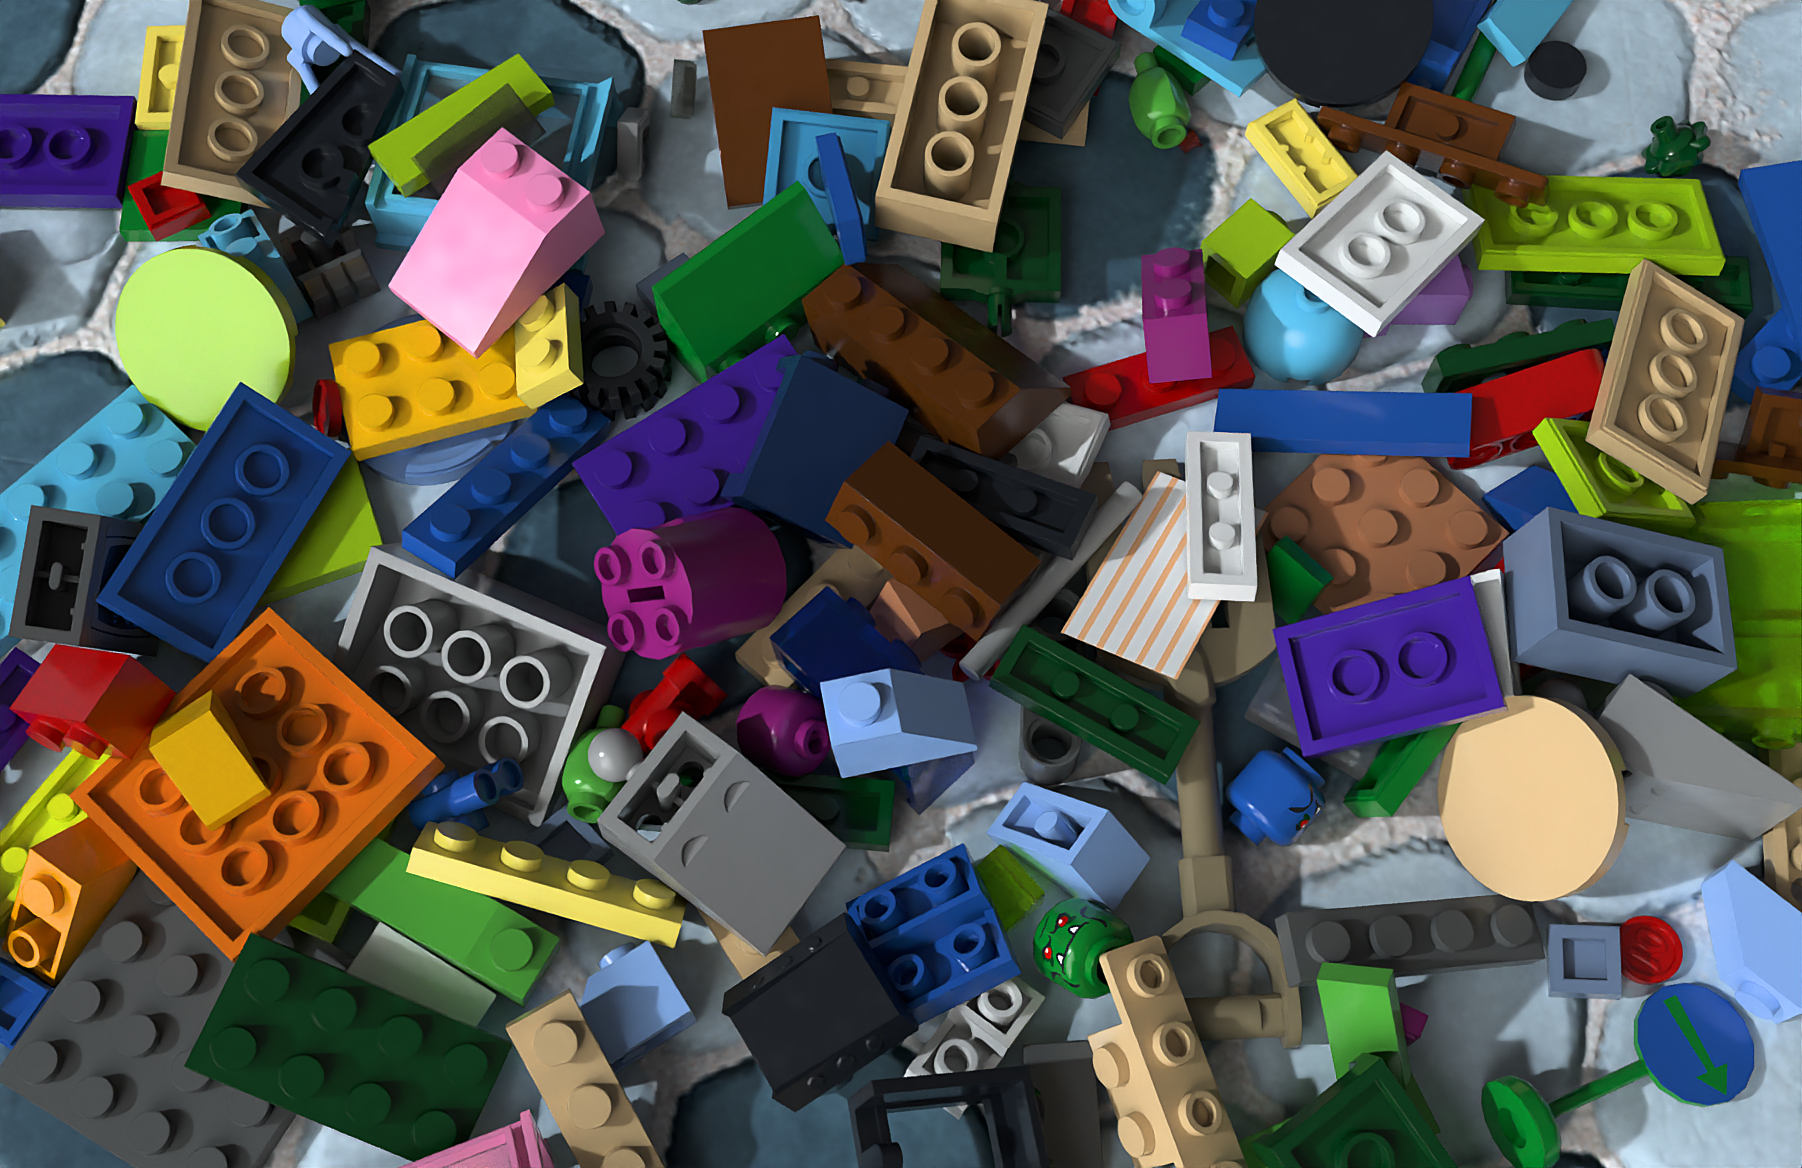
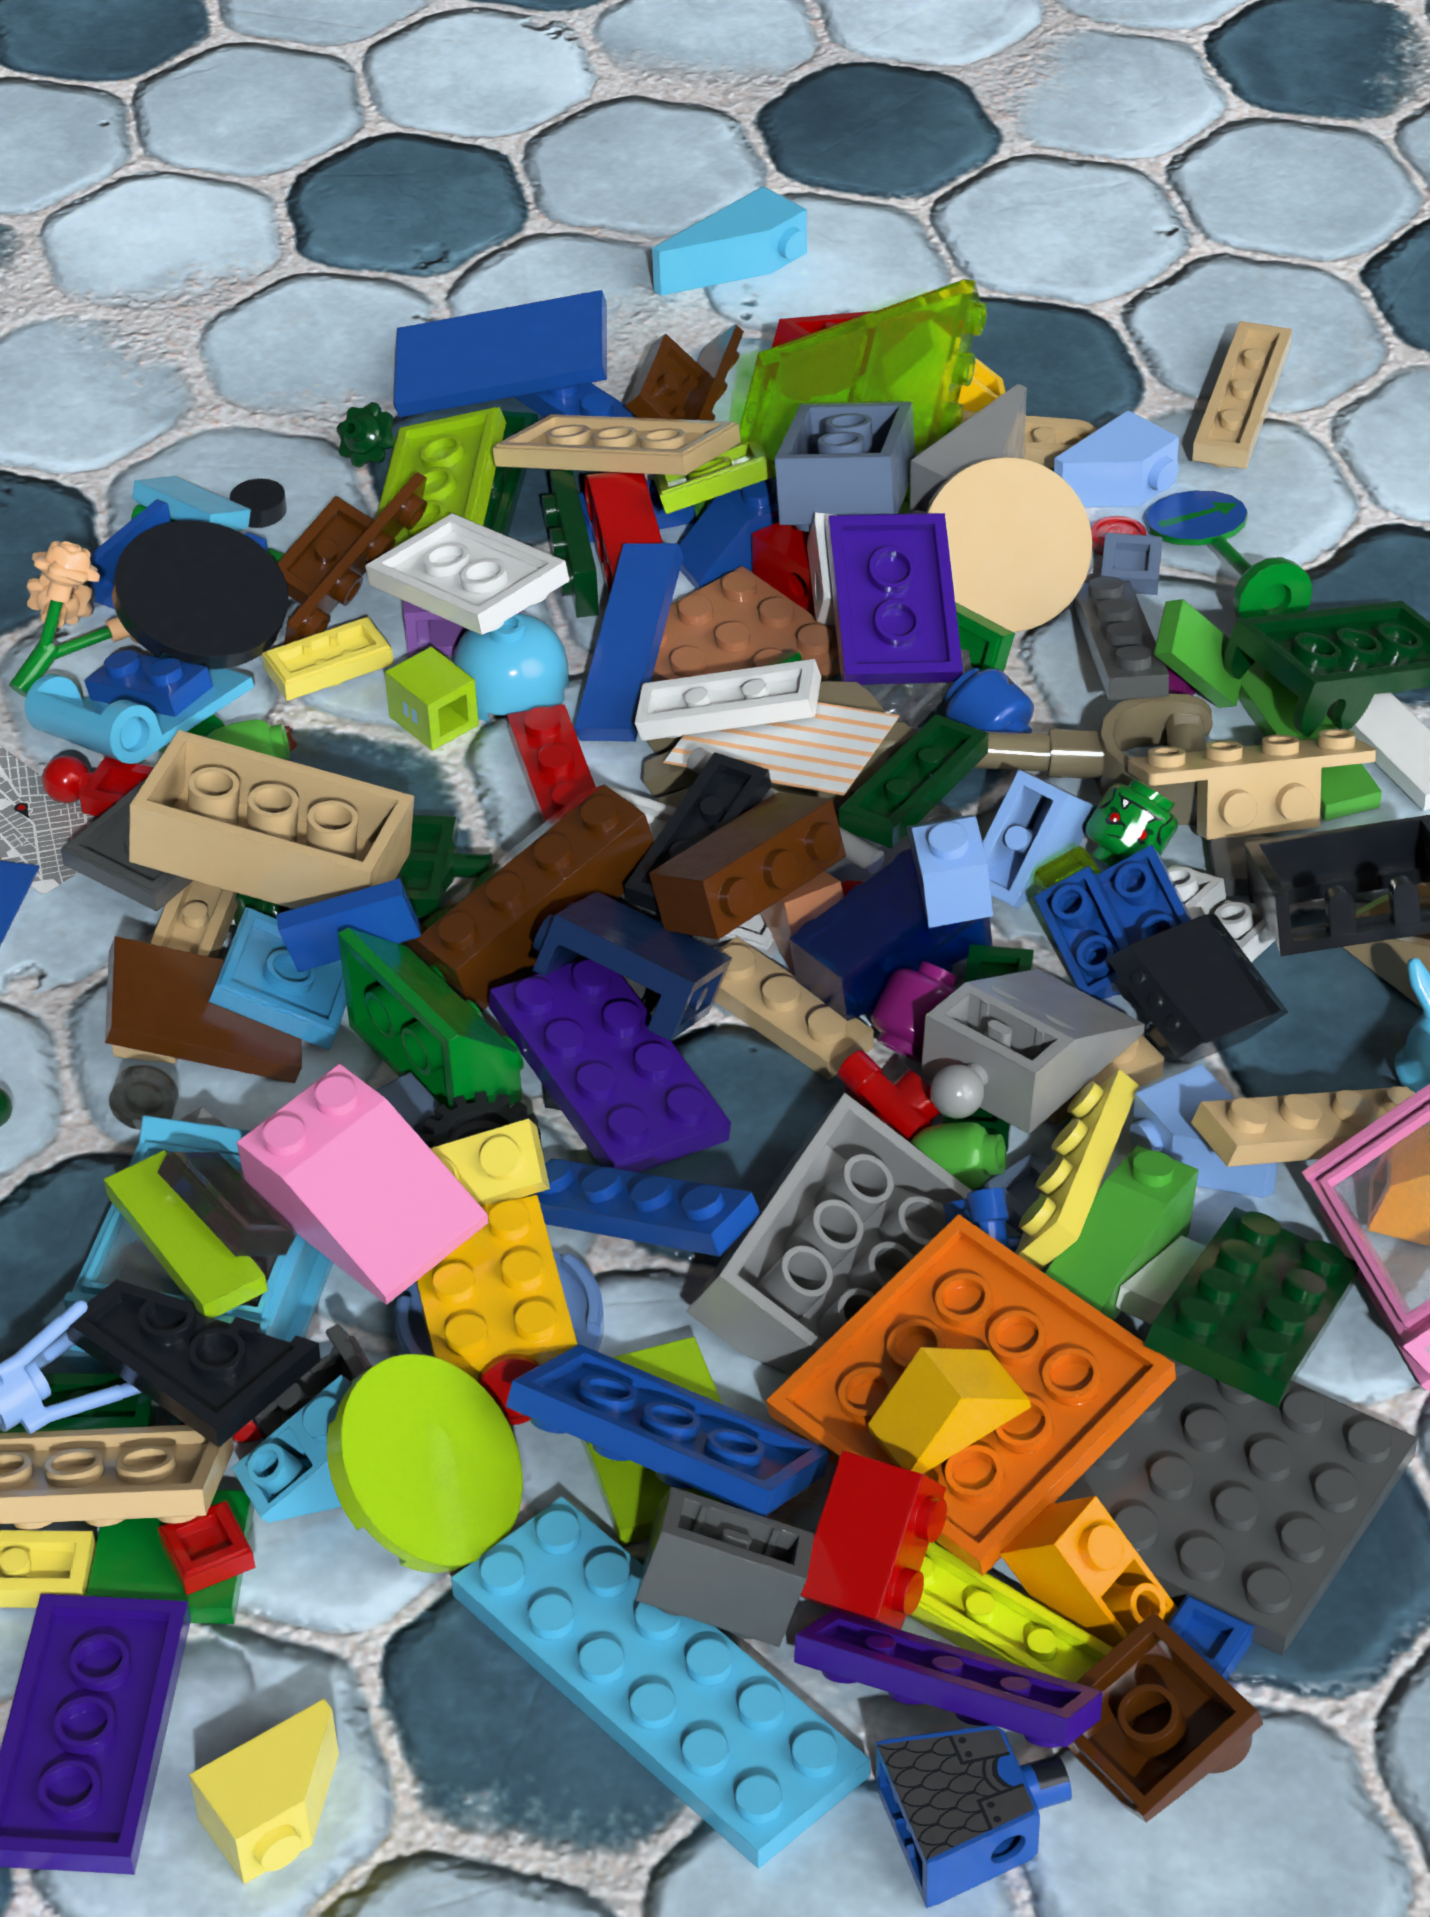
camera: 85 degrees left, 25 degrees down
magenta cylinder [594,507,787,660] -> none
magenta brick [1141,247,1212,383] -> none

